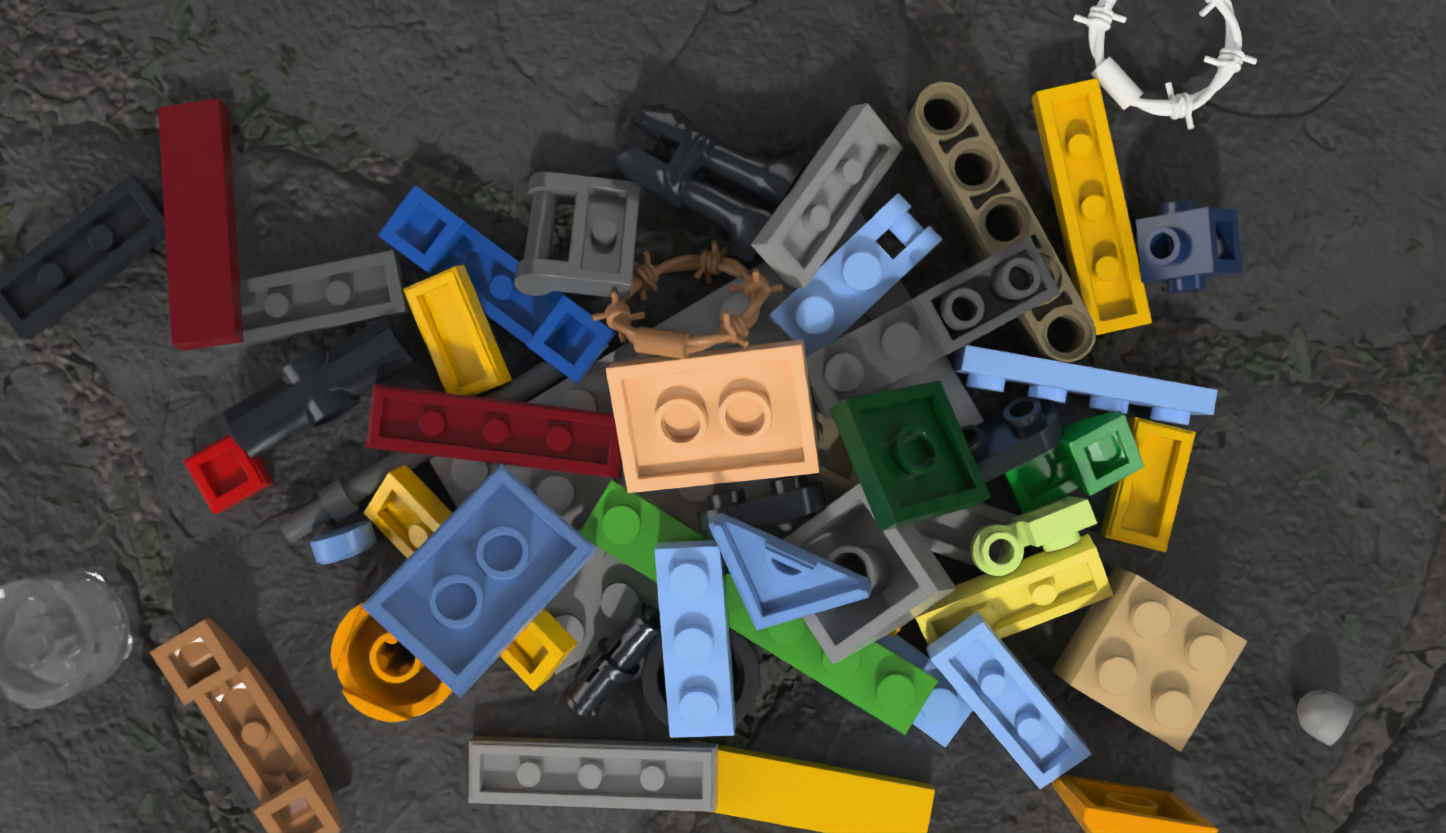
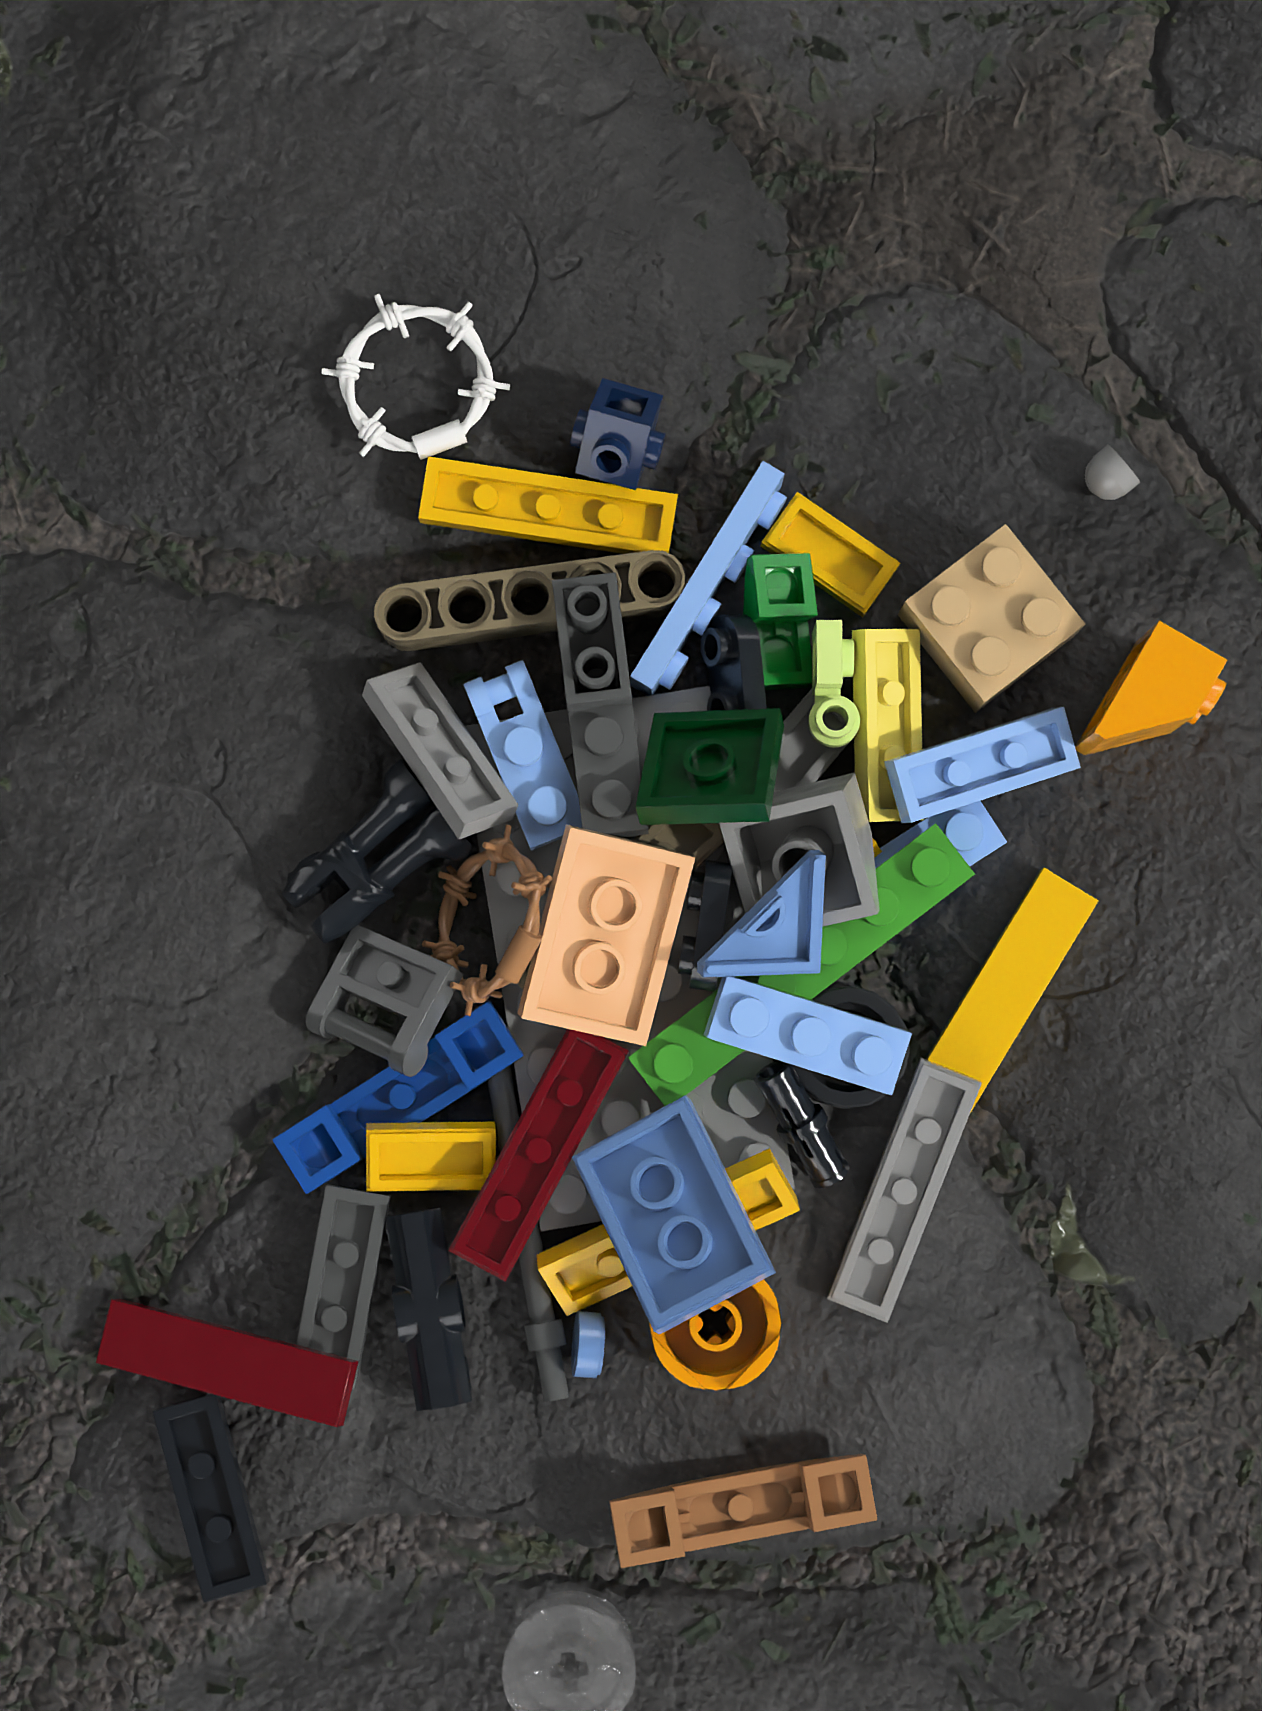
camera: 75 degrees left, 5 degrees down
red tile [183,434,274,515] -> none

